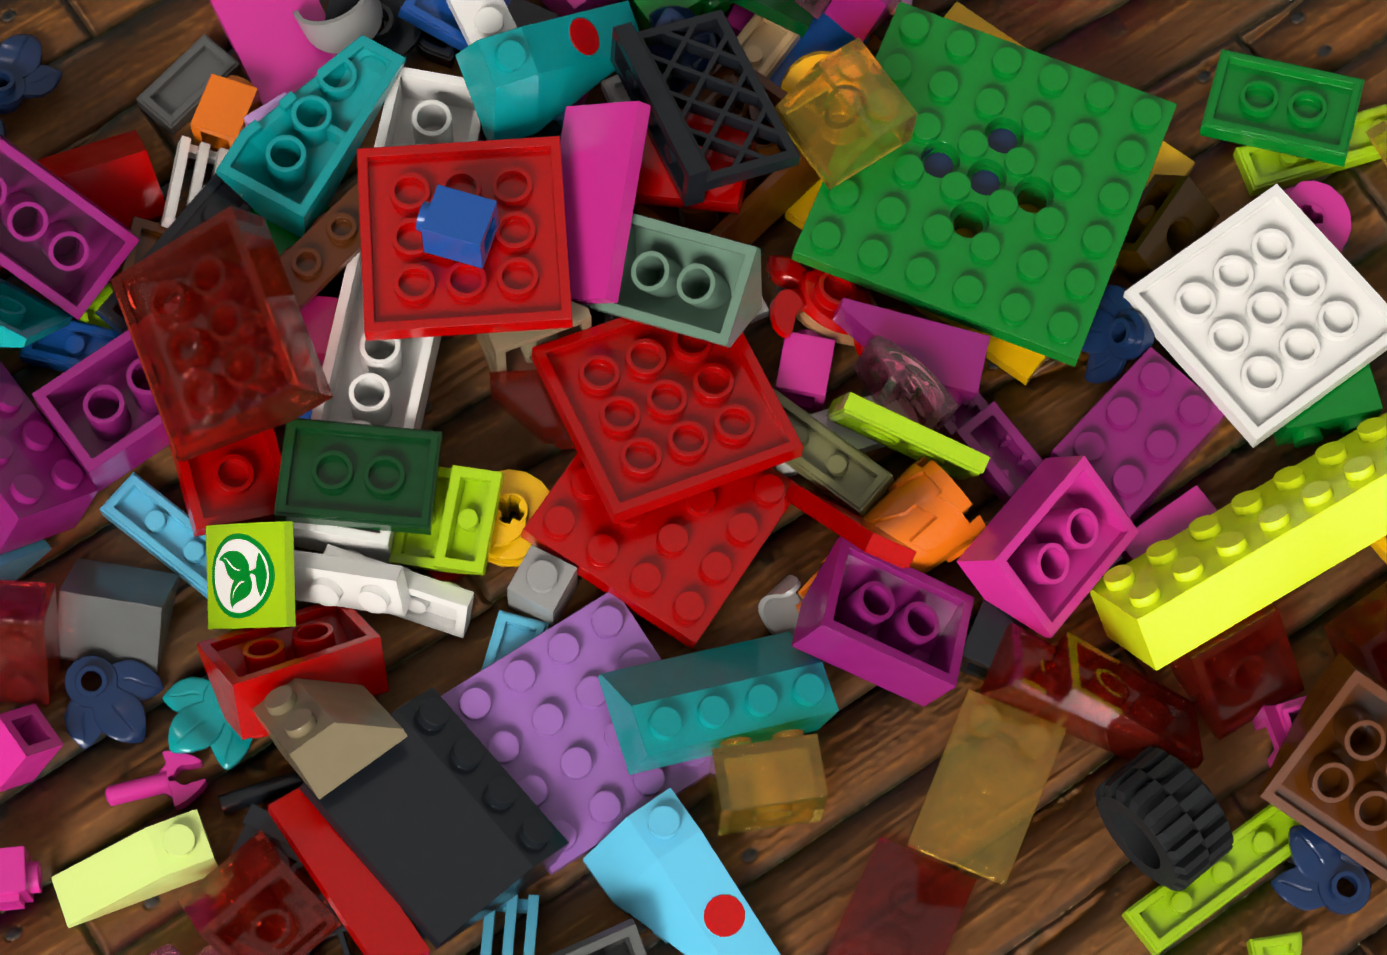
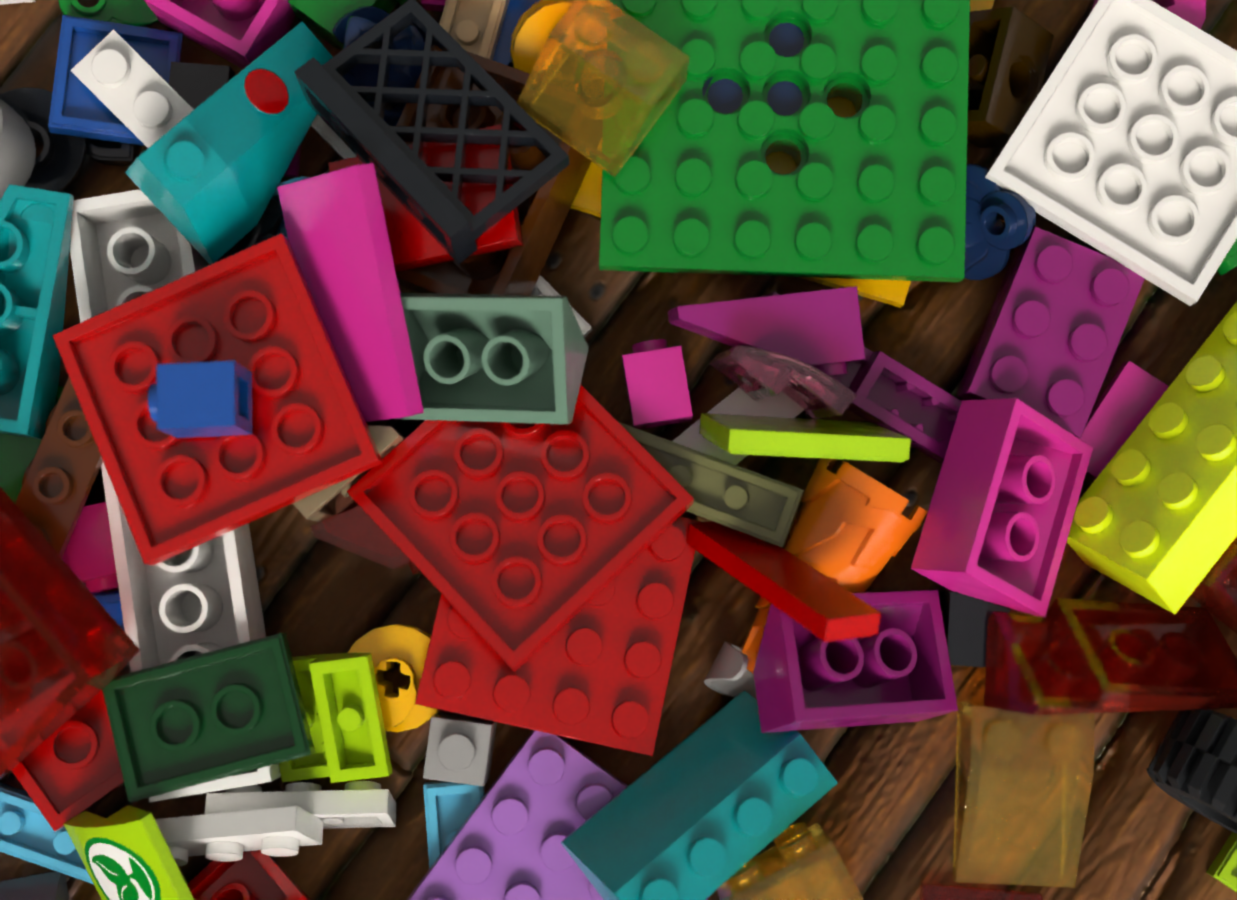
camera: 10 degrees left, 15 degrees up
red animal [766,255,901,363] -> none

